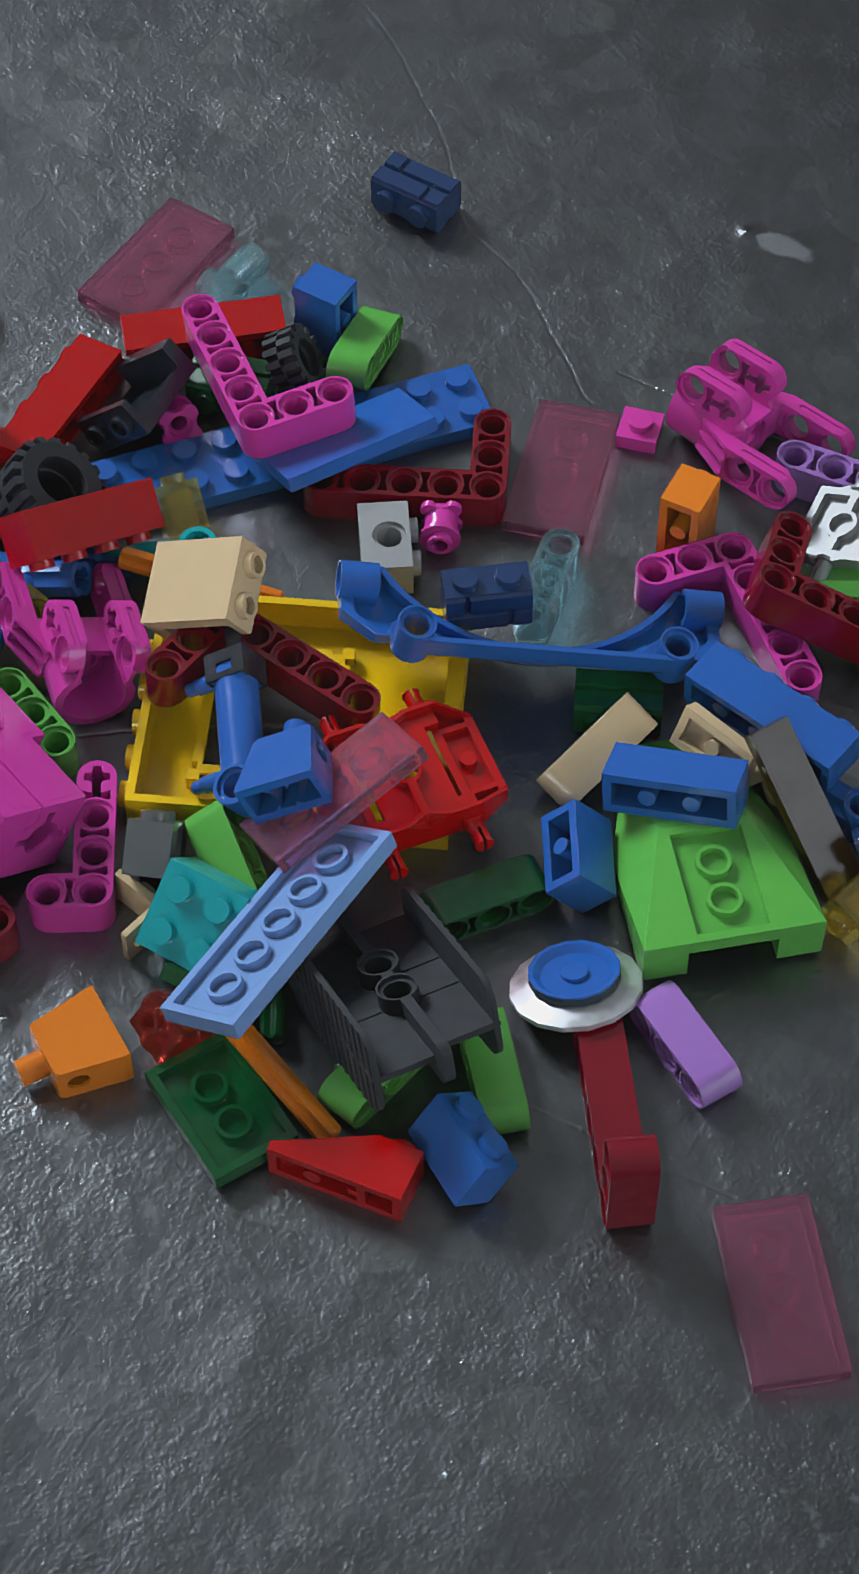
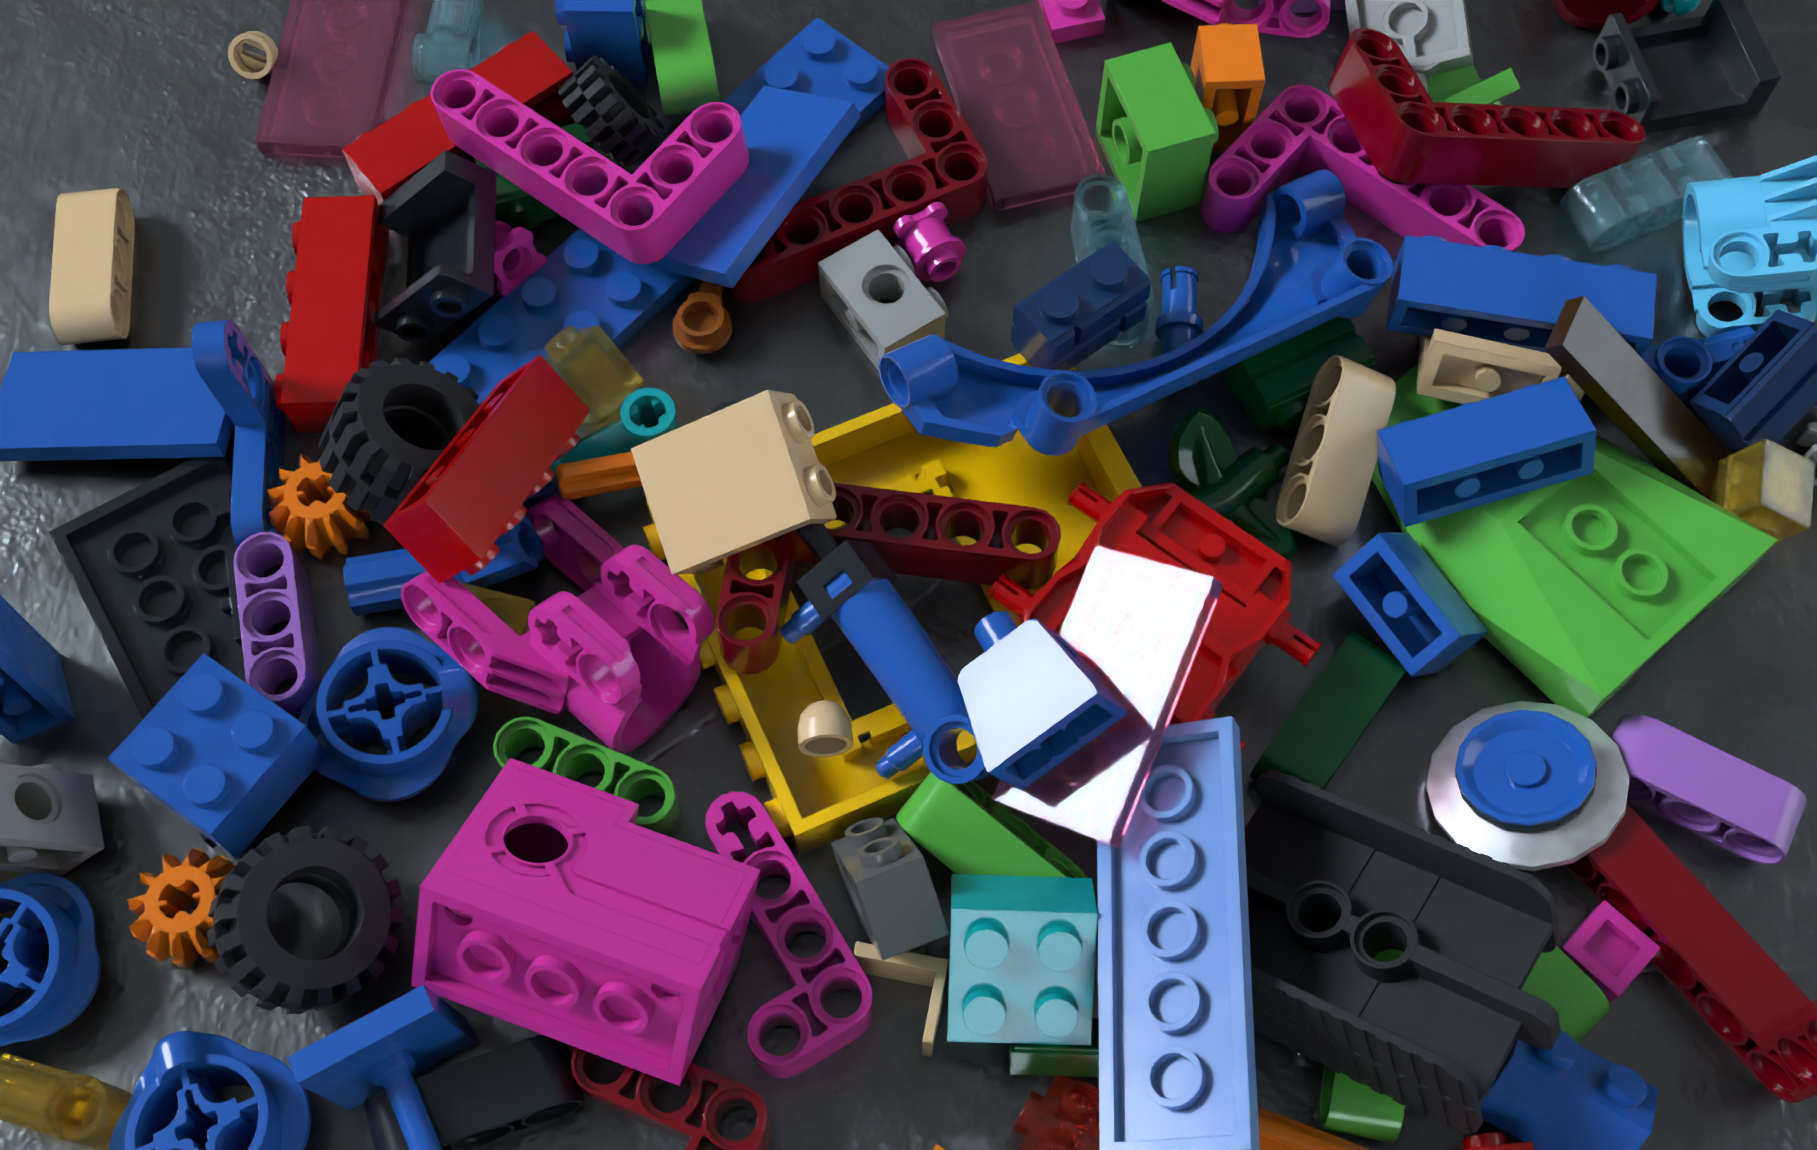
camera: 30 degrees left, 10 degrees up
none -> tan hinge [228,31,279,79]
none -> dark orange plate [672,280,732,354]
none -> tan hinge [797,700,853,757]
none -> bright green brick [1095,42,1219,222]
none -> blue pin [1155,265,1203,390]
none -> dark green plant [1168,407,1297,559]
none -> dark pink plate [1560,900,1661,1003]

